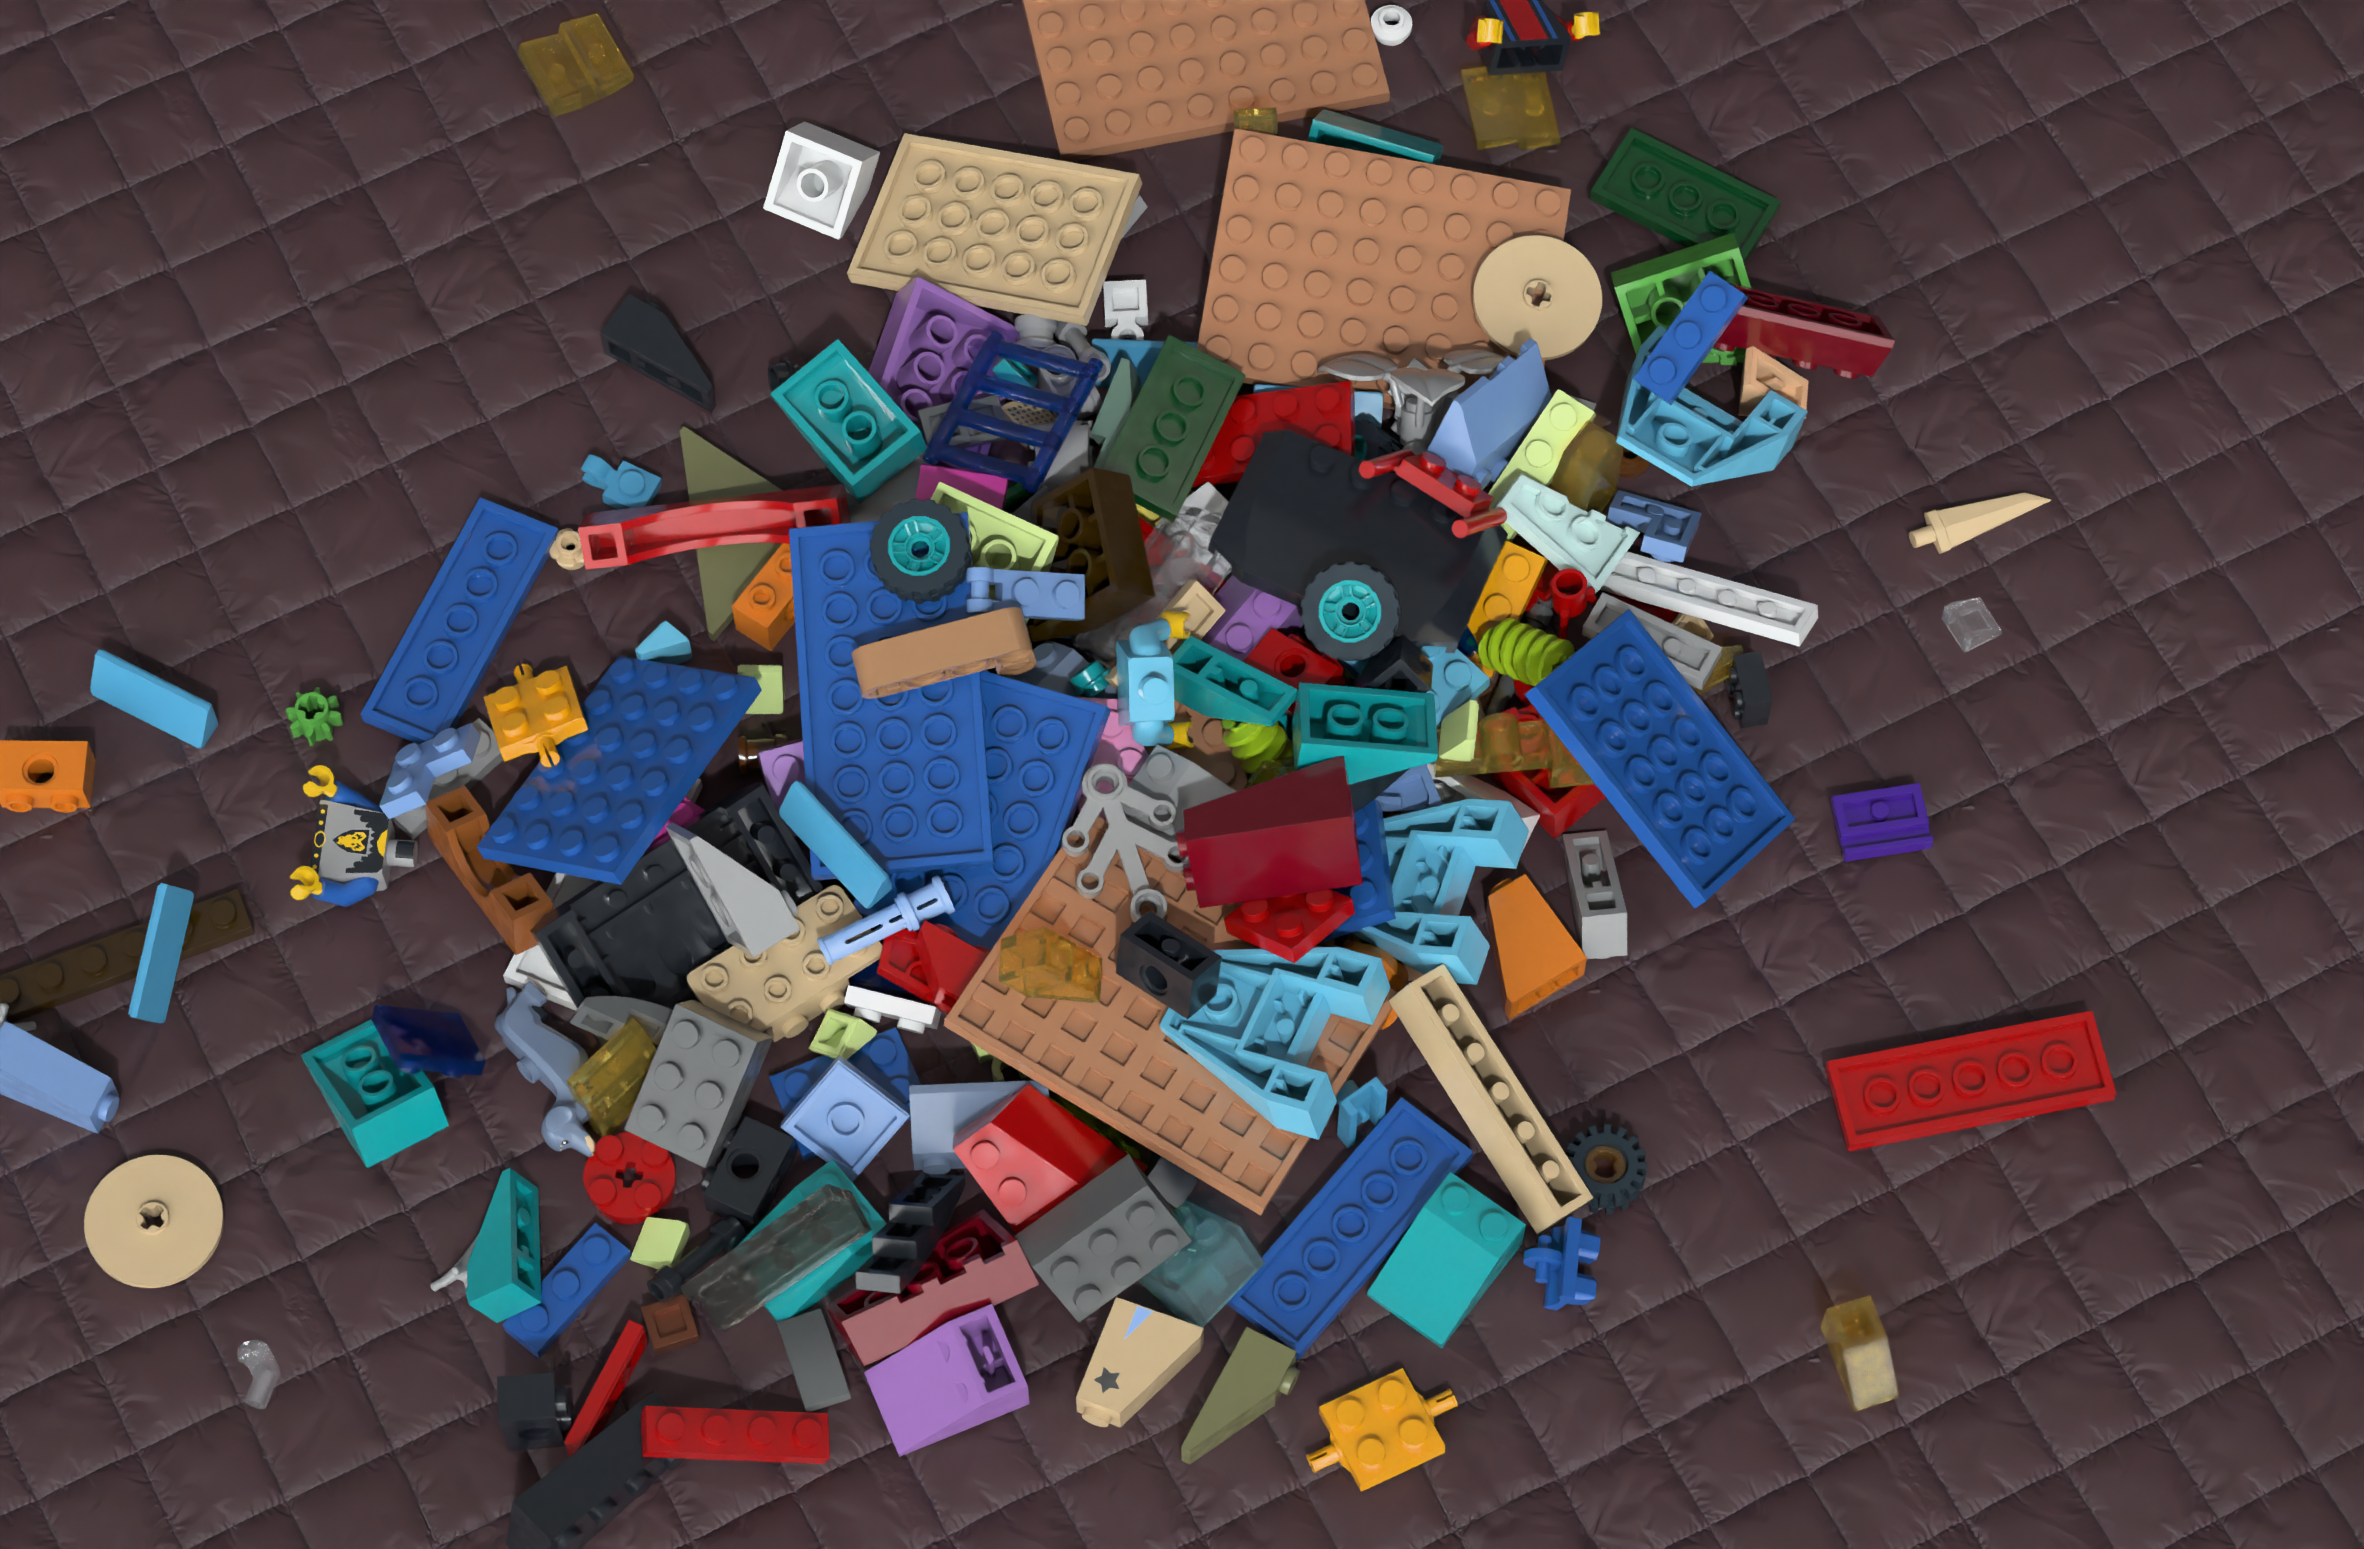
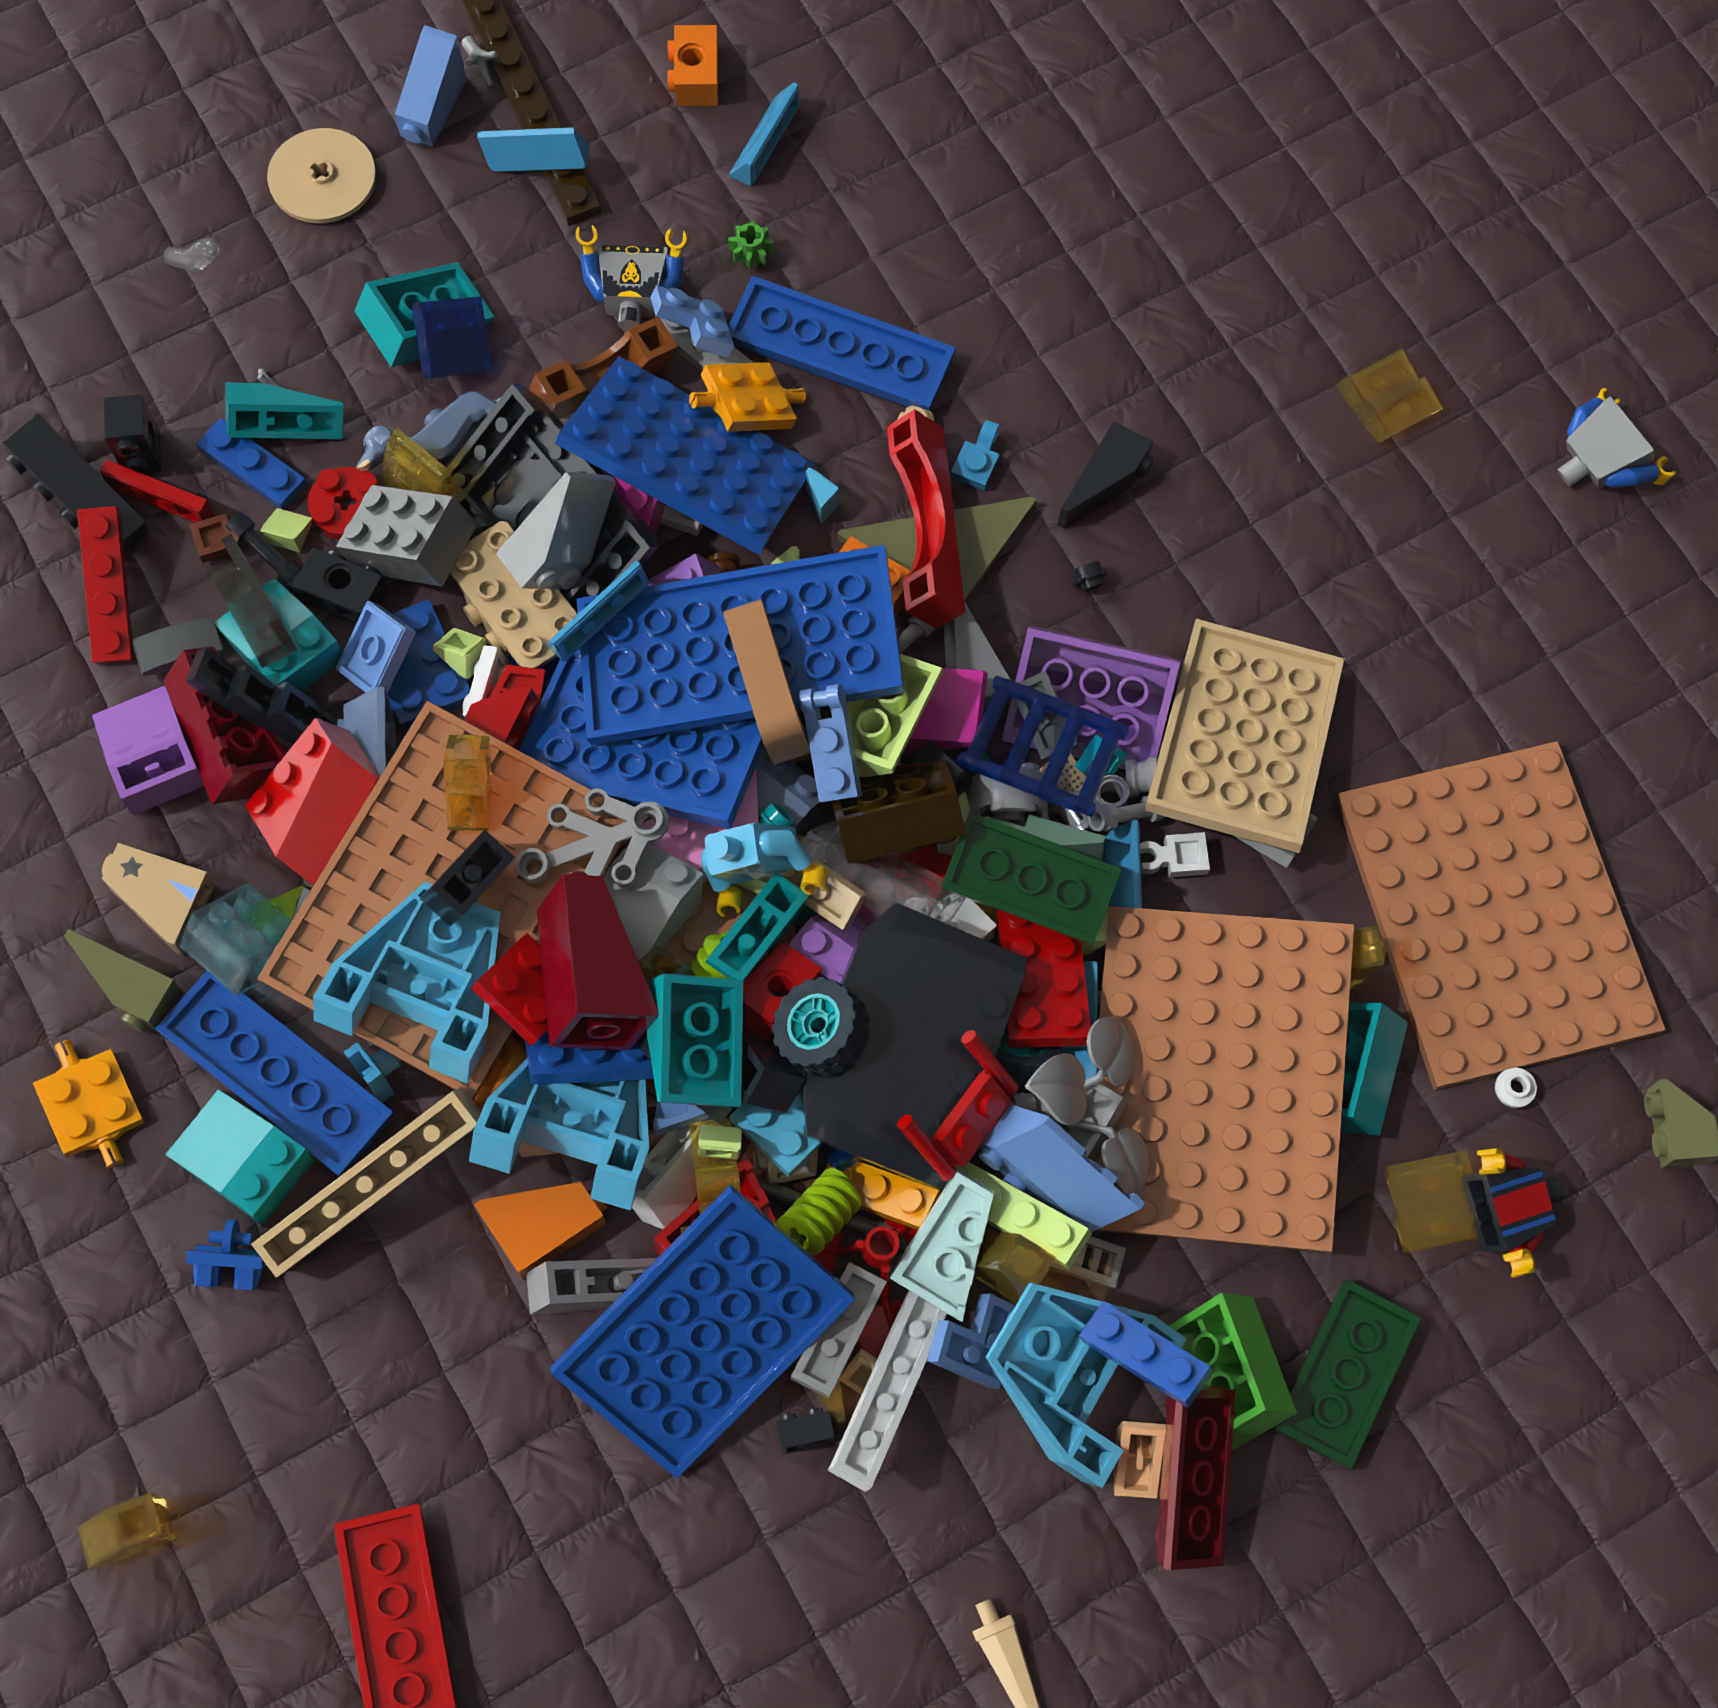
camera: 85 degrees right, 5 degrees up
dark grey slope [570,996,673,1045] -> none
white slope [763,121,880,240] -> none
teal slope [770,339,927,504] -> none
light blue pin [816,875,955,966] -> none
black wheel [869,498,972,604] -> none
dark grey brick [1015,1154,1192,1323] -> none
tan piece [1473,235,1602,360] -> none
black bush [1566,1124,1647,1215] -> none
dark purple plate [1830,783,1934,862] -> none
clear slope [1942,597,2002,653] -> none

